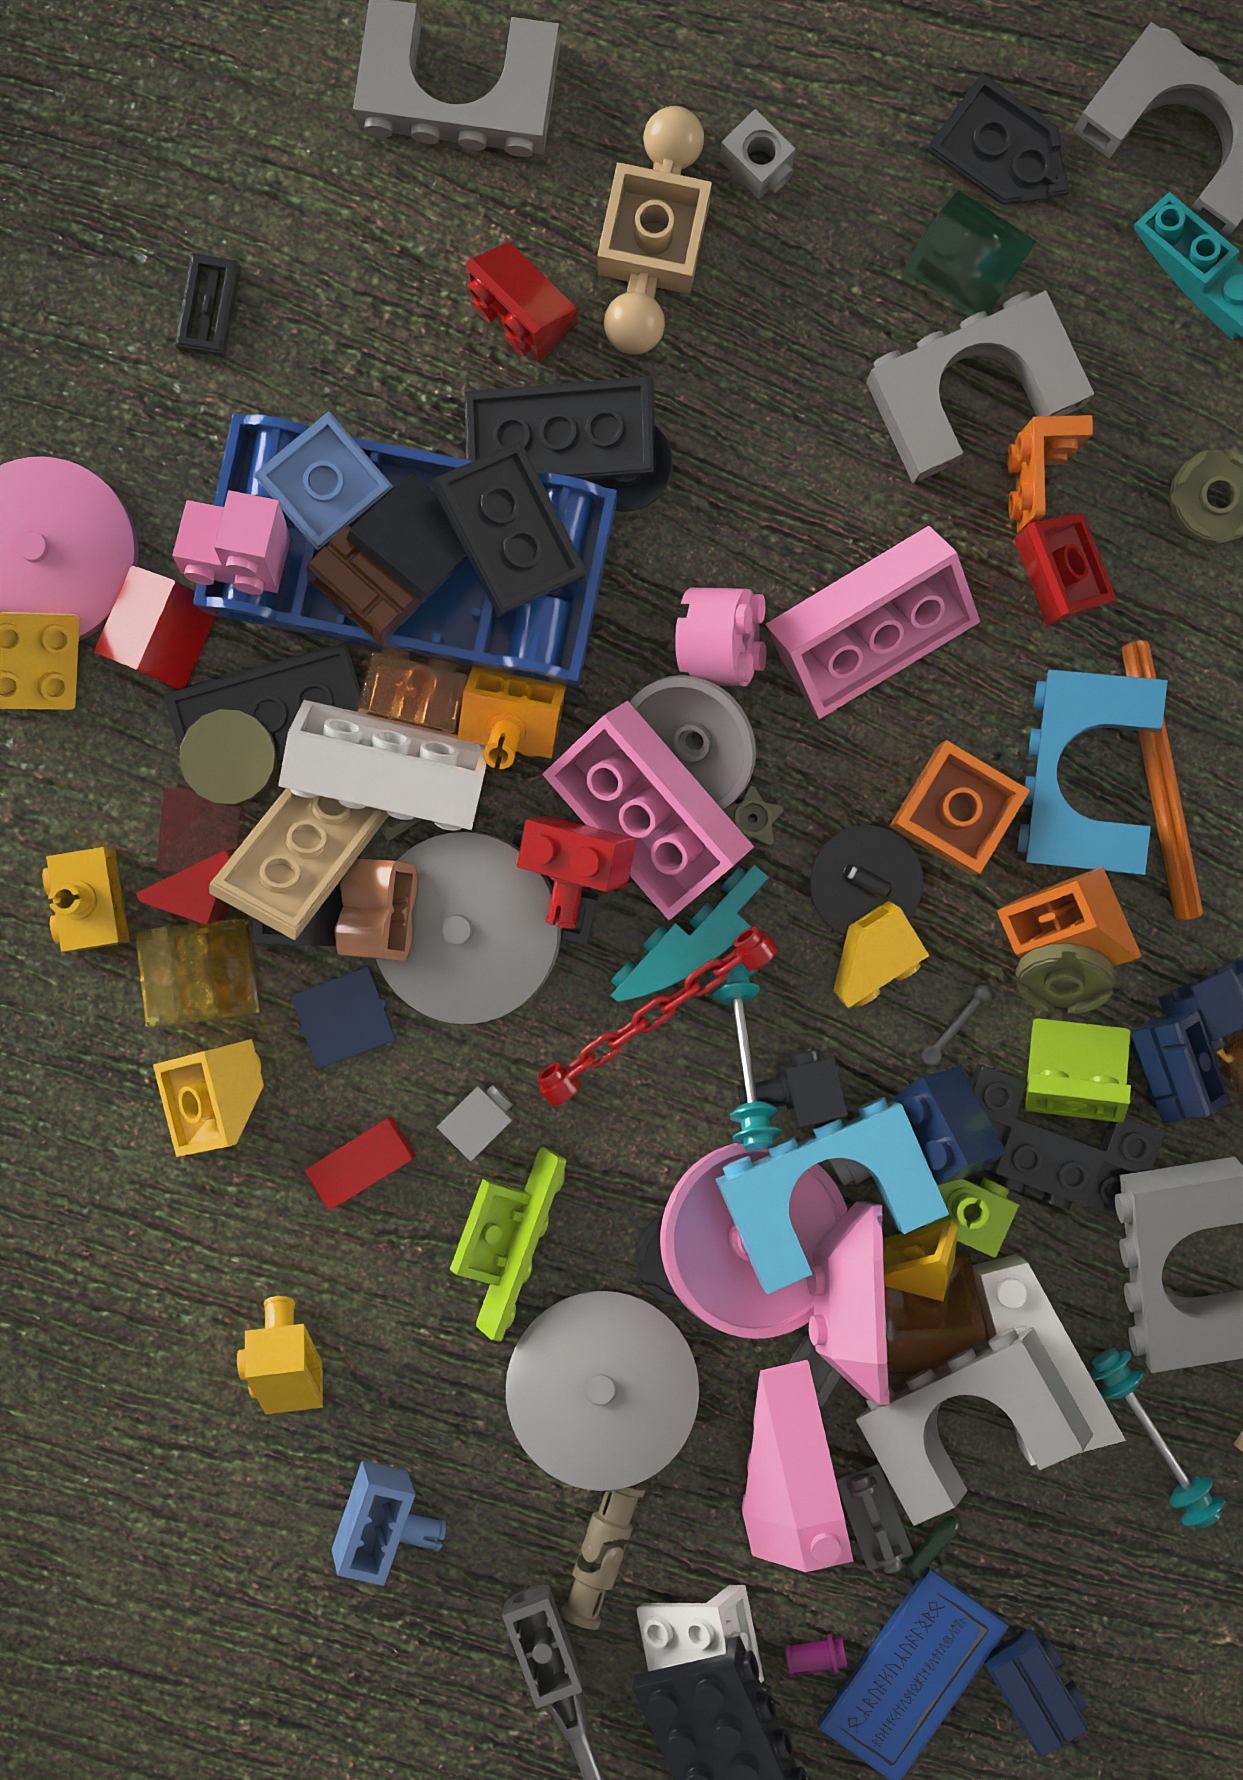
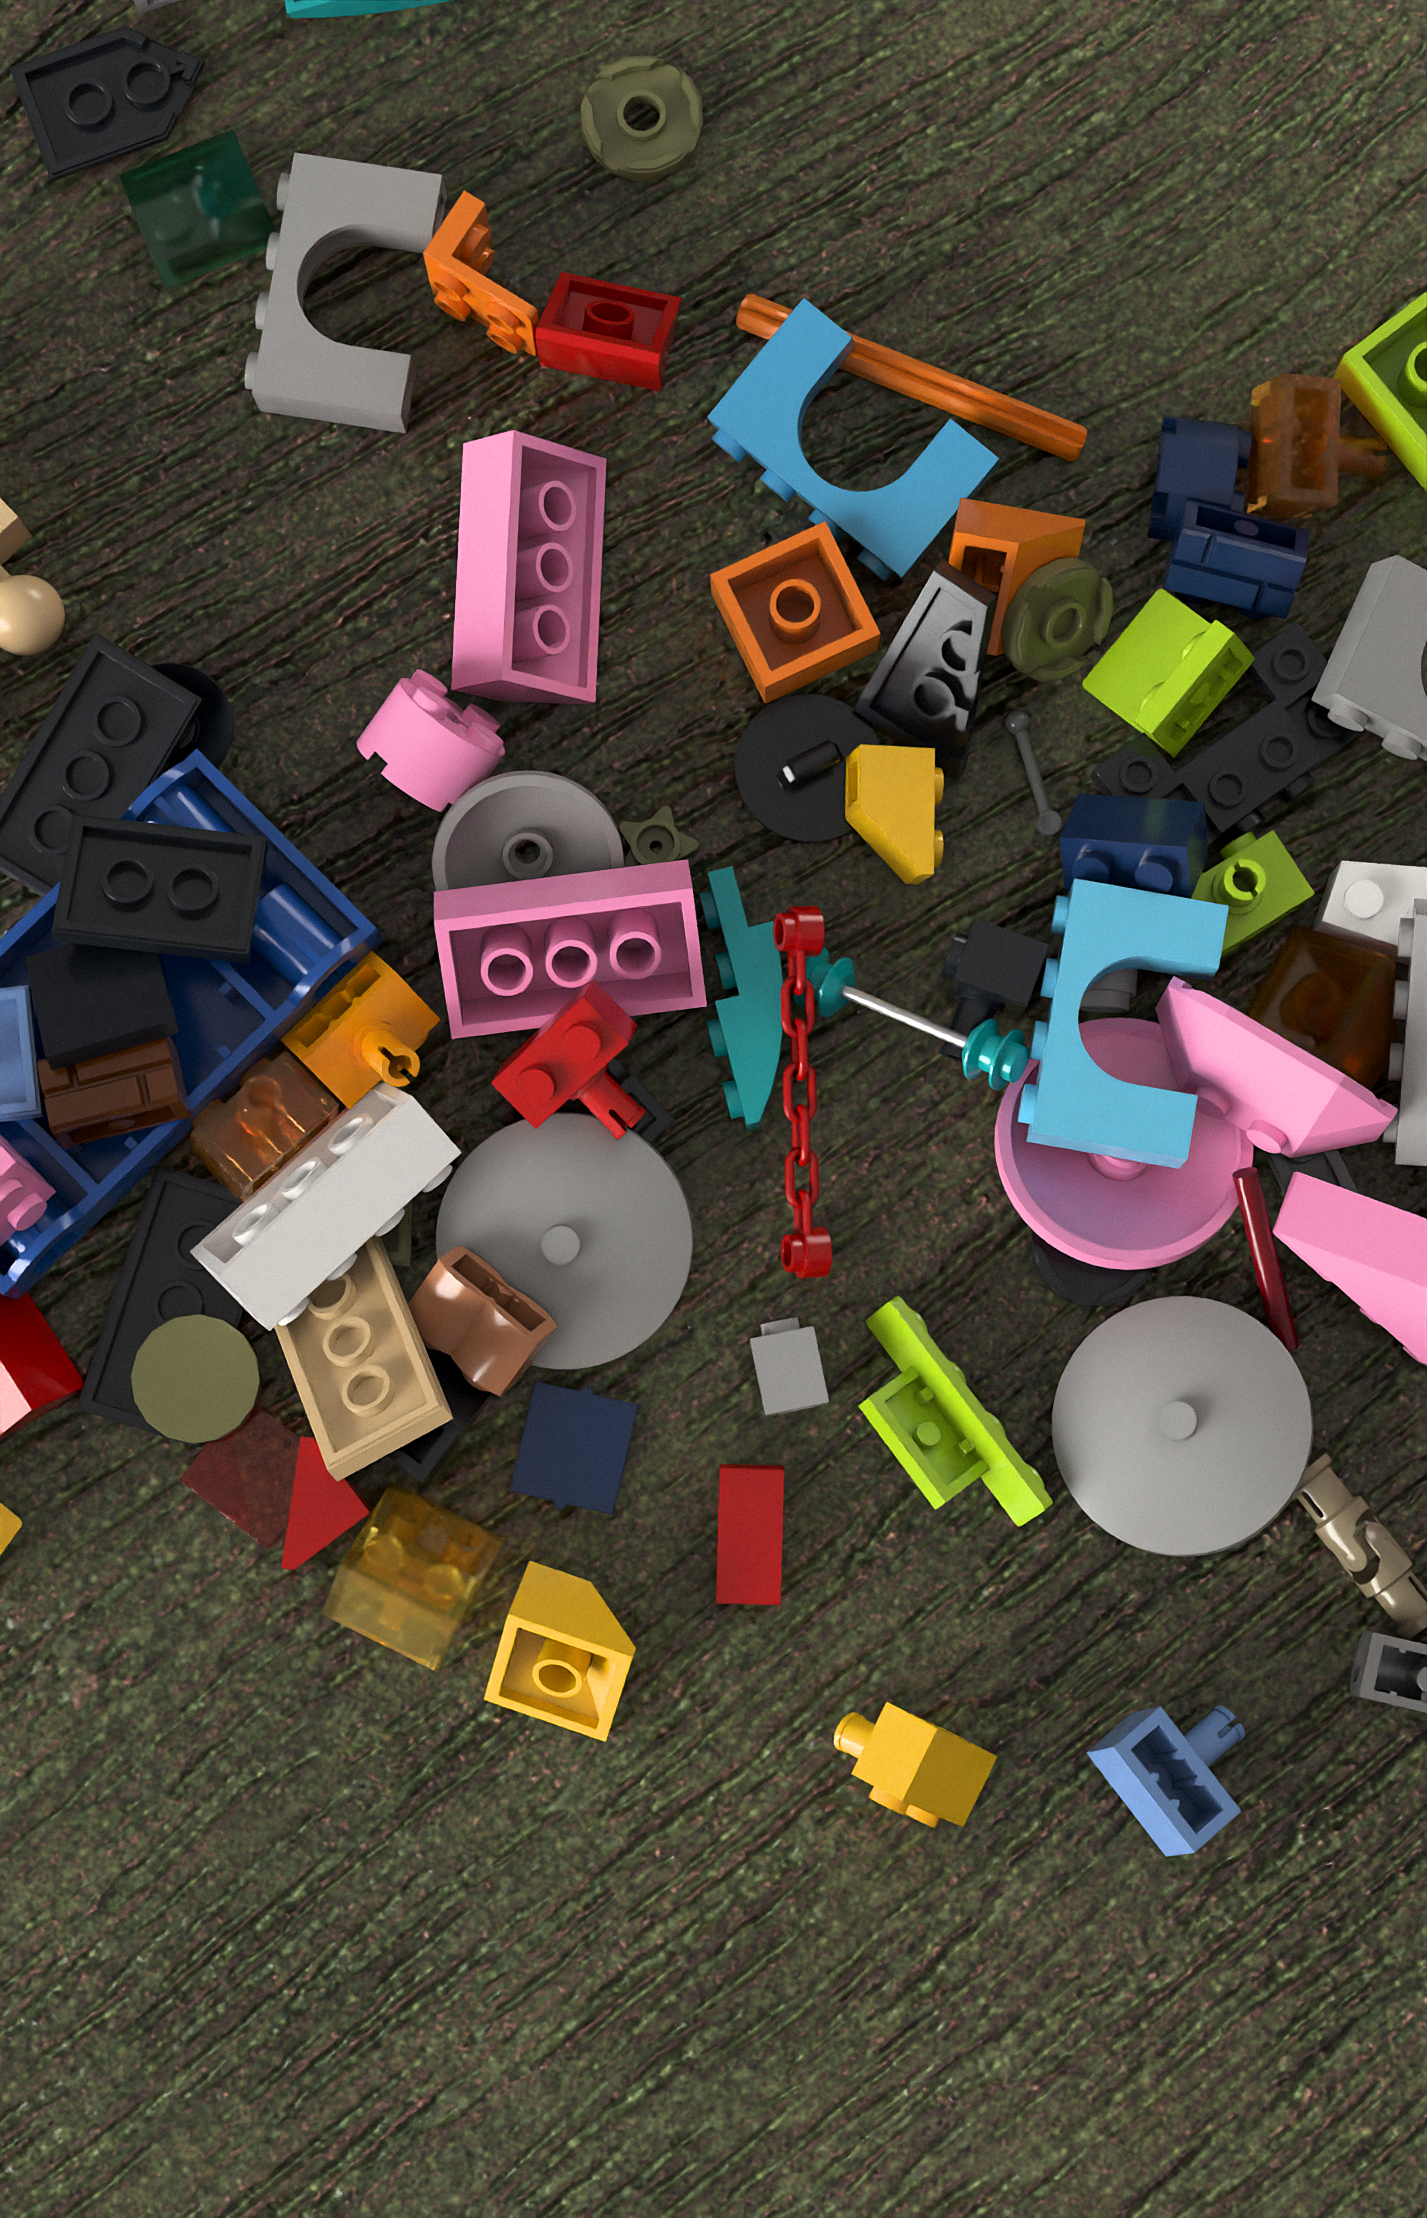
camera: 55 degrees left, 5 degrees down
yellow brick [42,847,130,952] -> none
yellow slope [883,1219,958,1302] -> none
none -> black wing [853,560,997,780]
none -> dark red bar [1232,1167,1299,1352]

